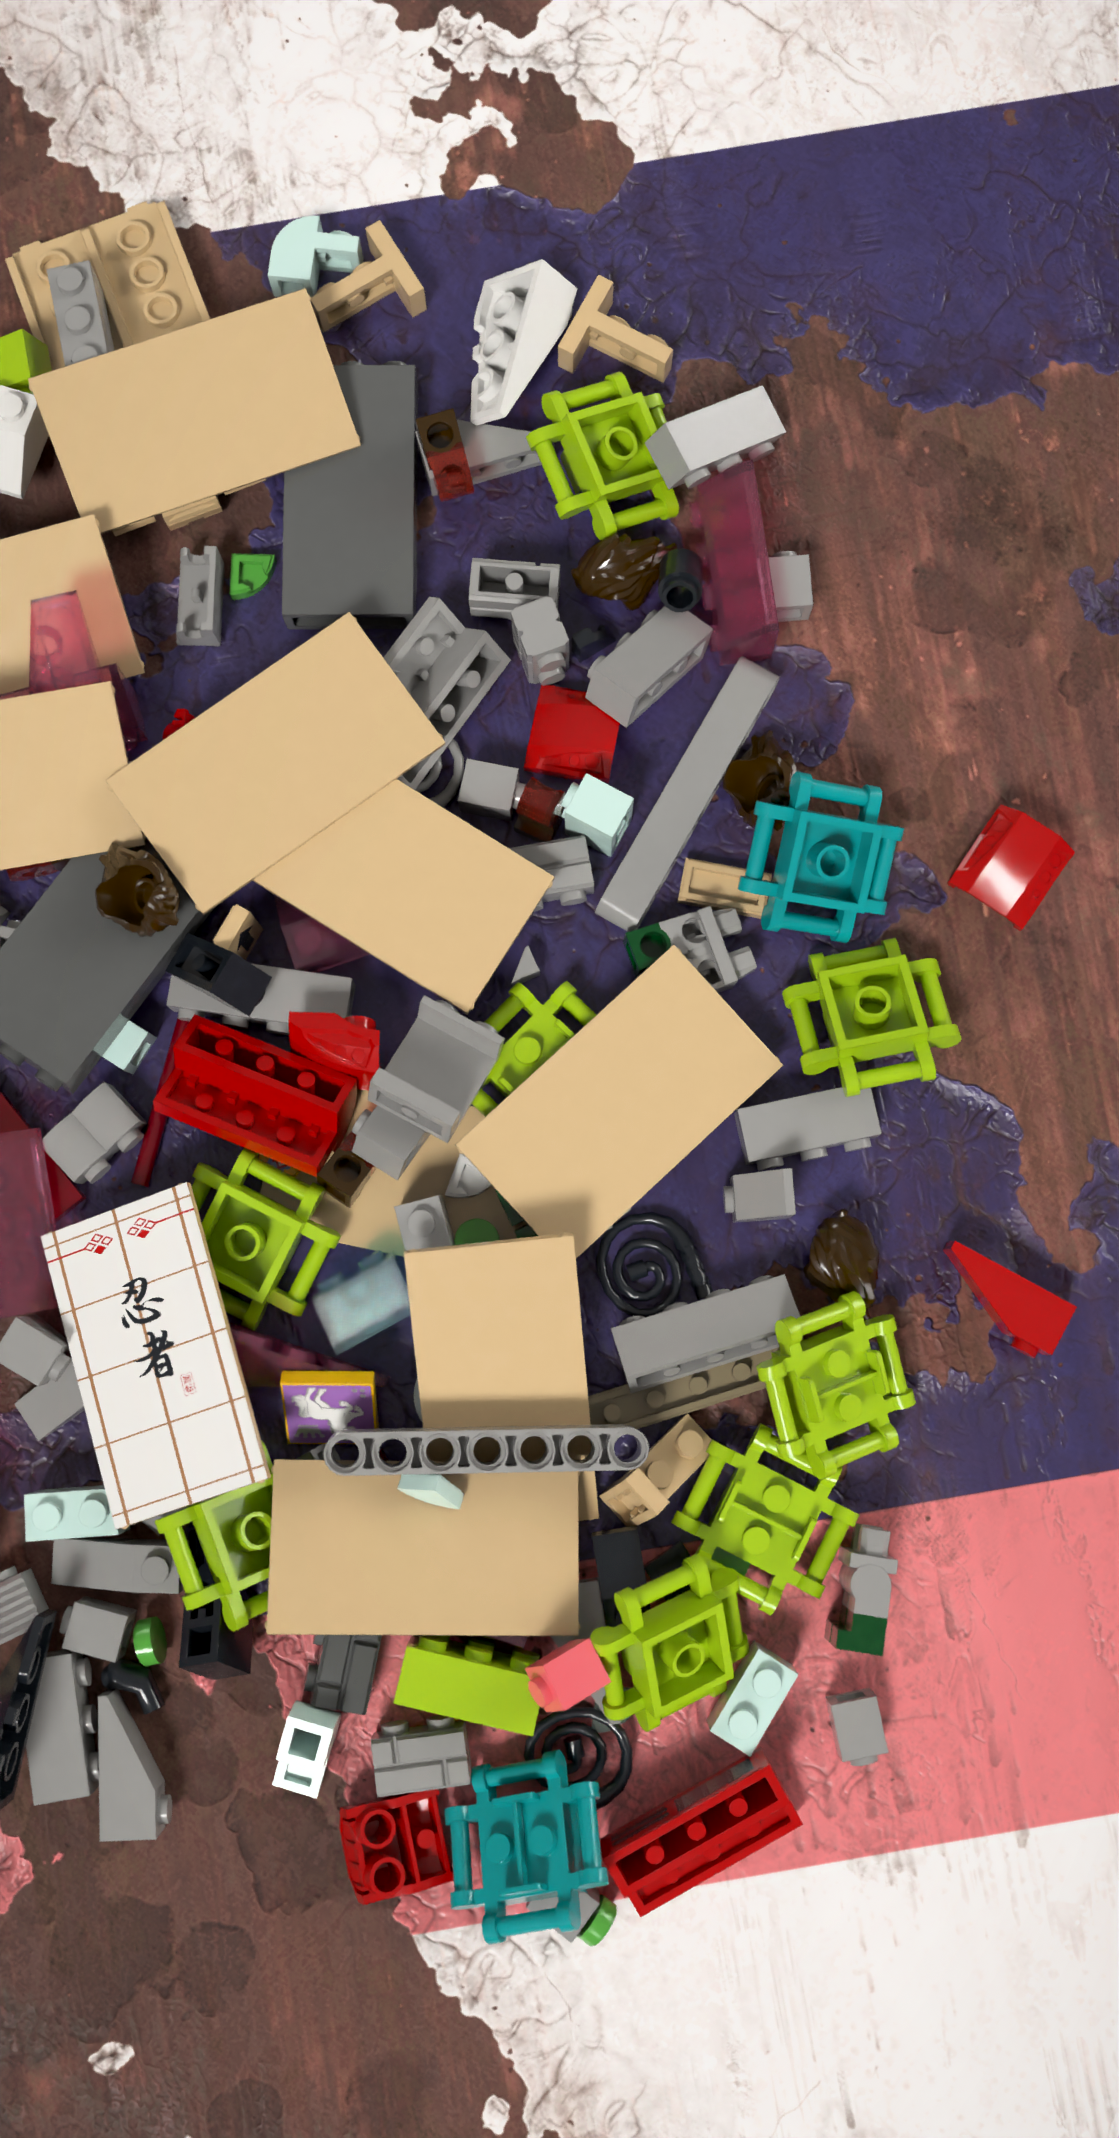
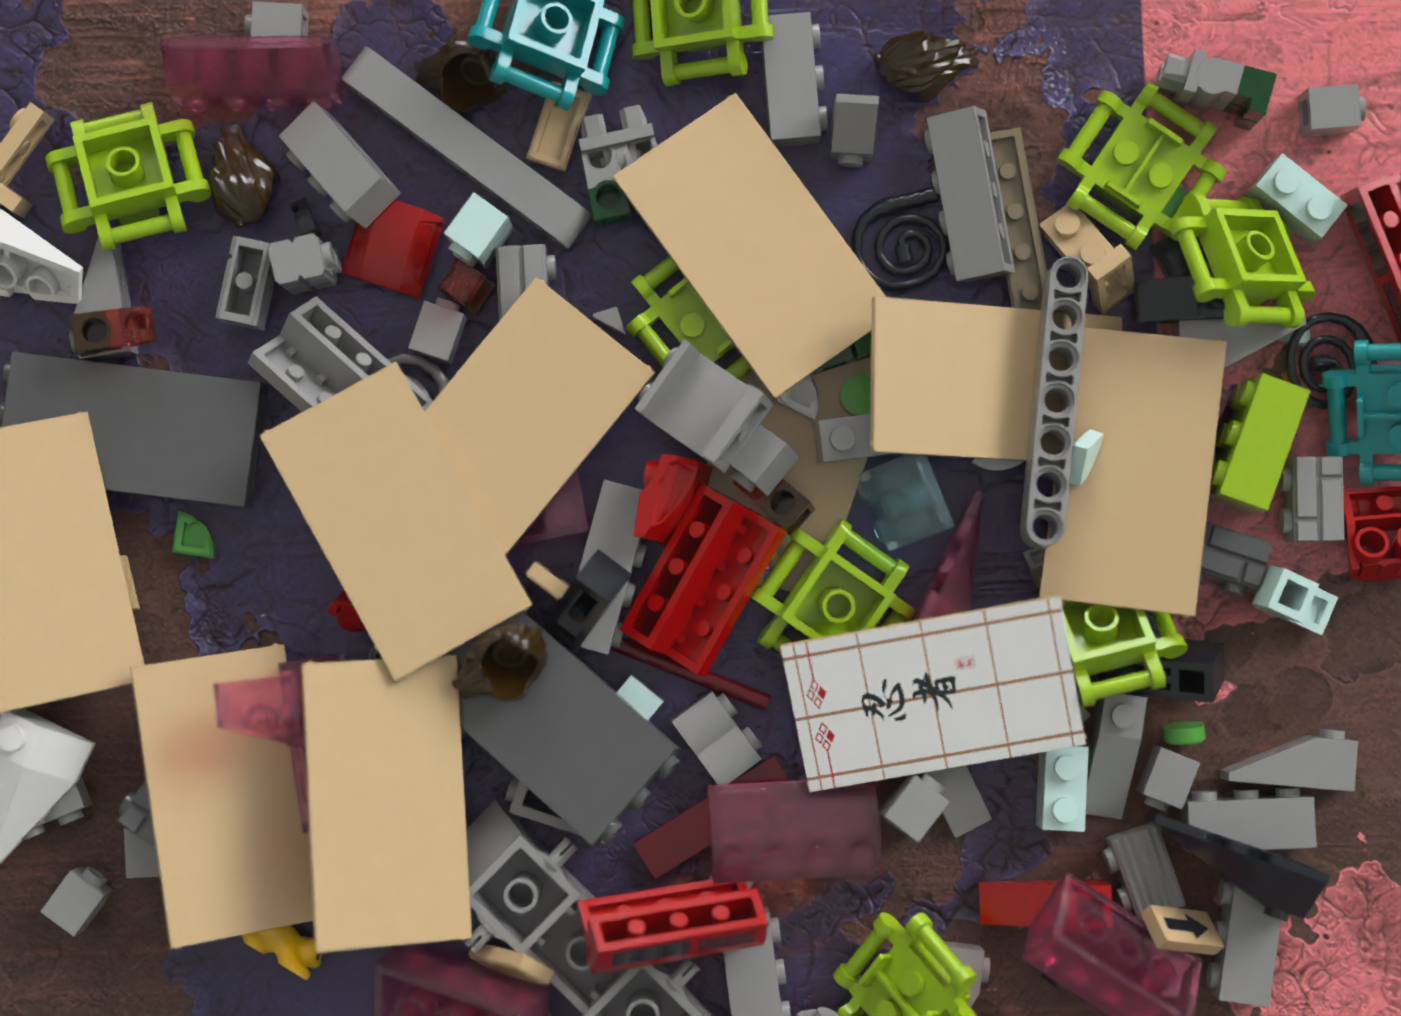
camera: 85 degrees left, 5 degrees up
black arm [101,1659,165,1715] -> none
light grey hinge [176,546,225,646] -> none
tile [280,1371,379,1444] -> none
coral brick [525,1638,611,1712] -> none
brick [644,385,786,490] -> none
black brick [658,548,703,612] -> none
lime brick [756,1291,916,1480] -> none

